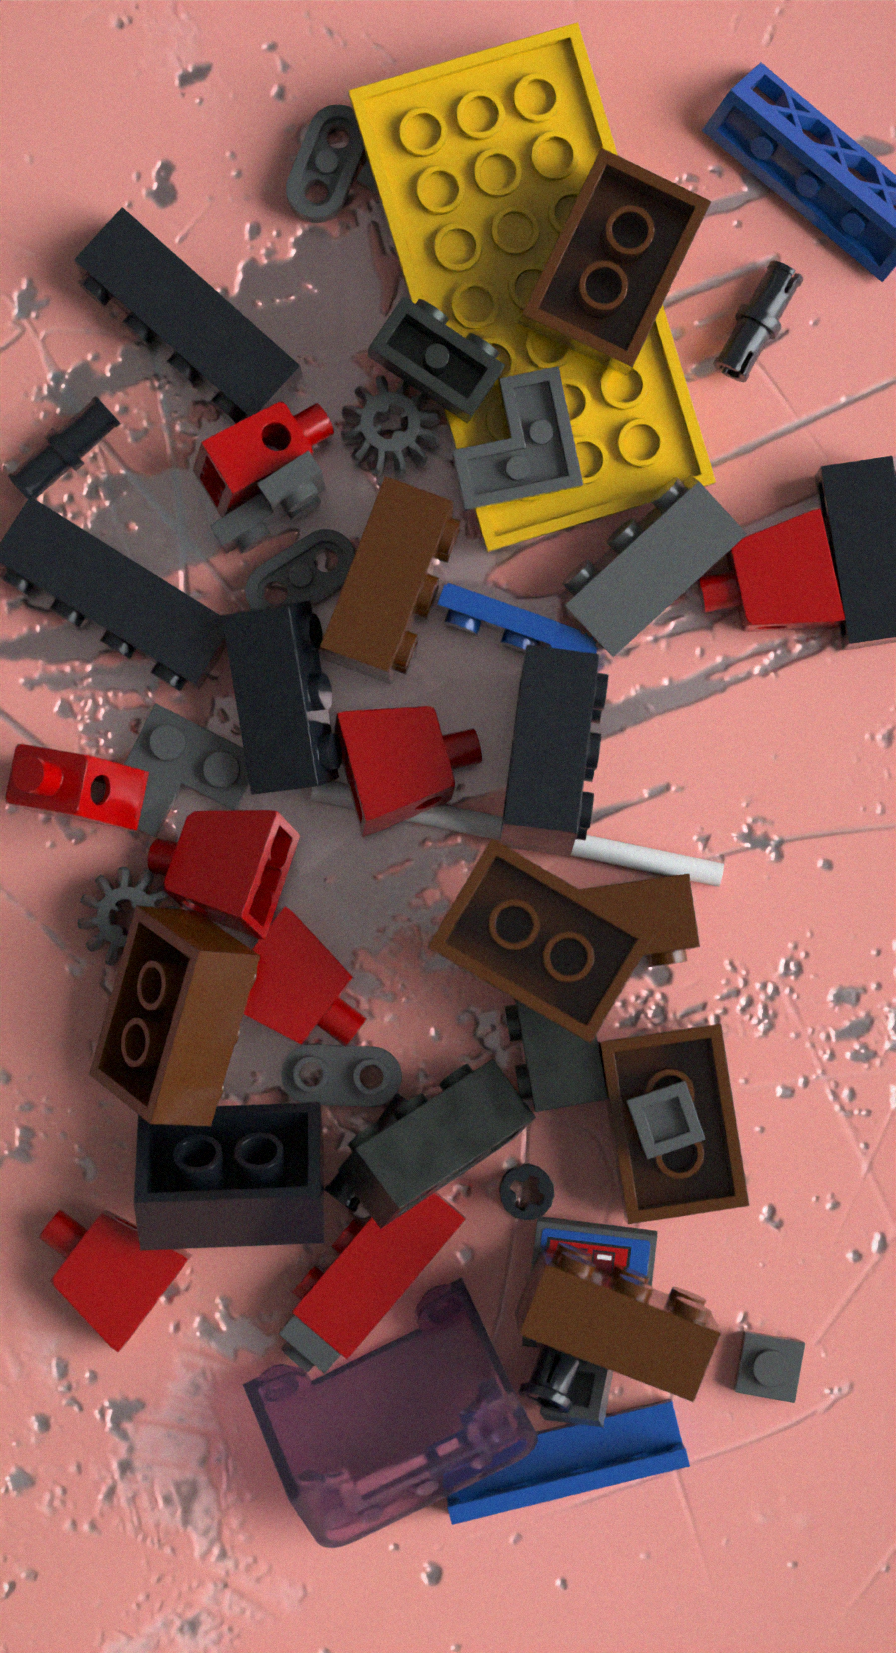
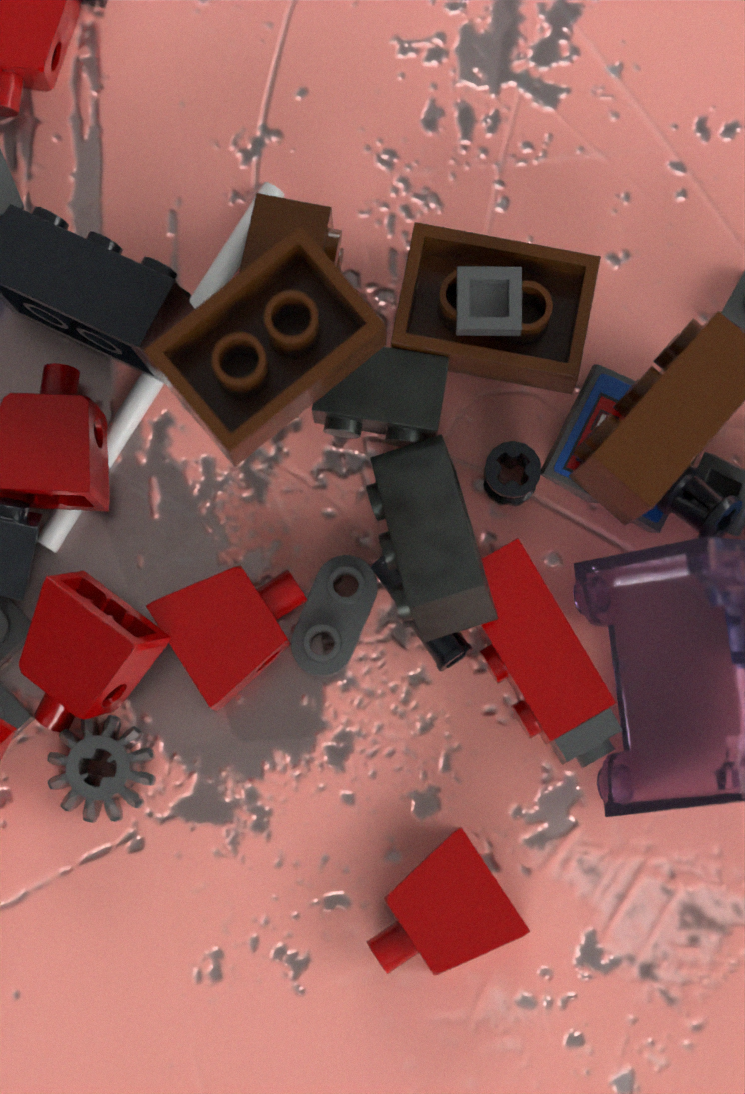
camera: 65 degrees left, 5 degrees down
reddish brown brick [89,906,260,1126] -> none
black brick [134,1102,324,1250] -> none

